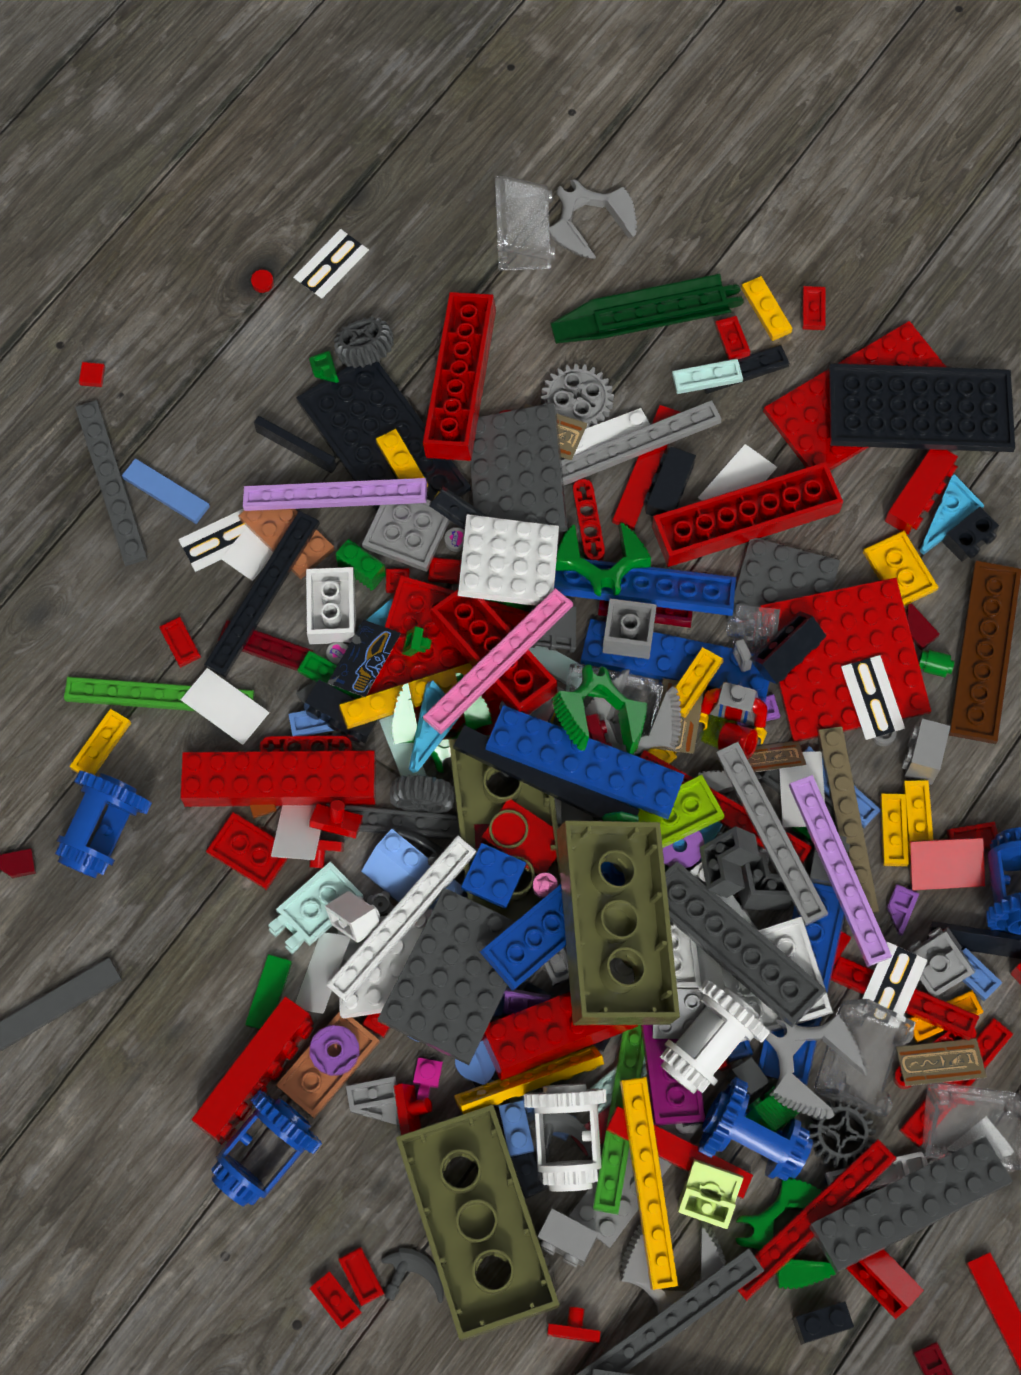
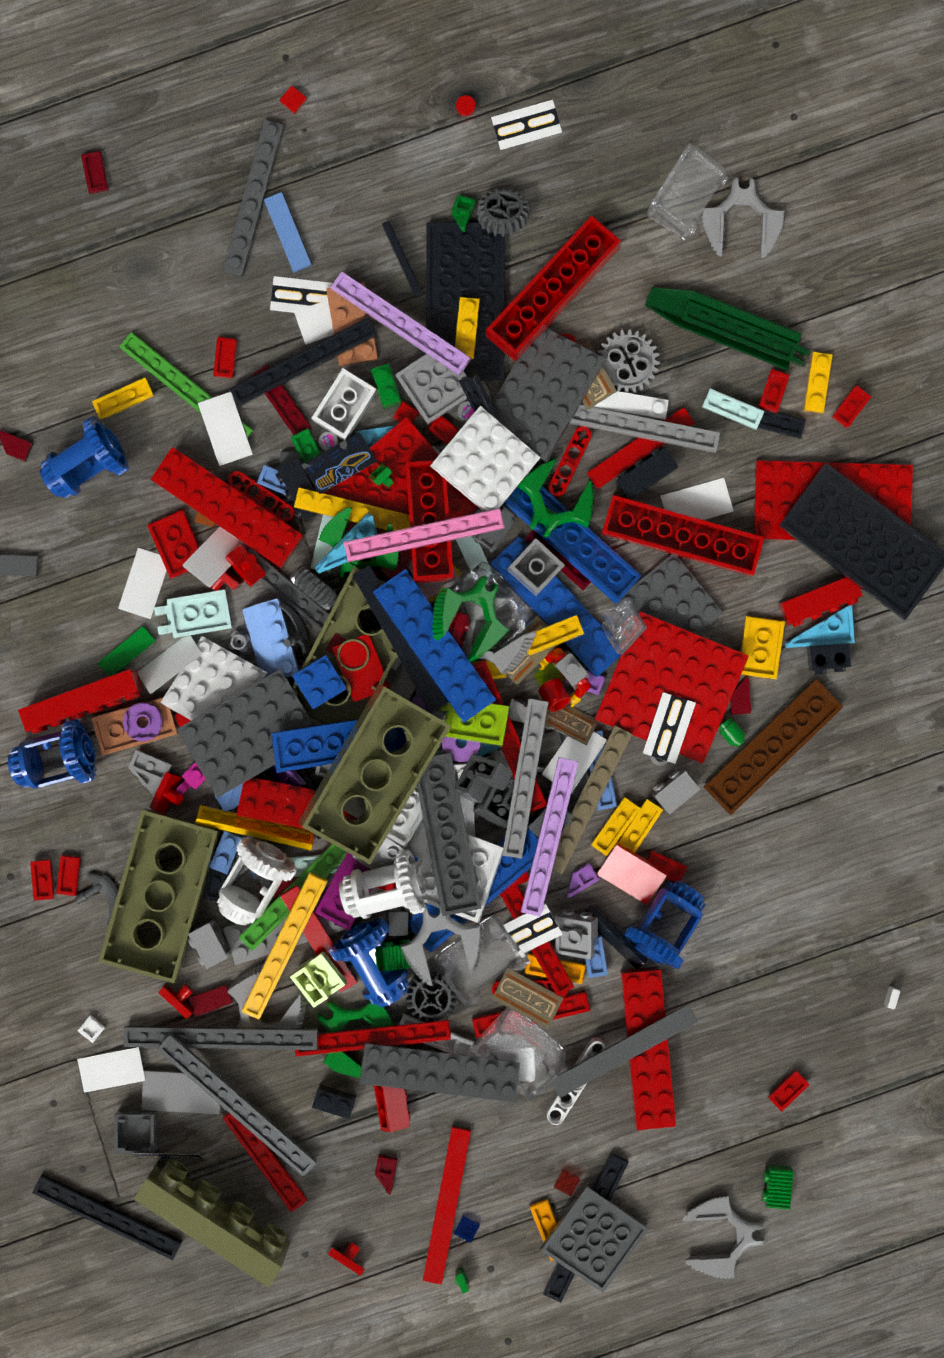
camera: 30 degrees right, 20 degrees up
white brick [325,891,380,943] -> none
white tile [326,836,477,1003] -> none
bright pink tile [533,873,558,898] -> none
green arm [601,811,639,822] -> none
light grey tile [733,639,752,672] -> none
black brick [750,611,826,684] -> none
none -> white sticker [118,548,167,619]
none -> dark red tile [189,984,233,1016]

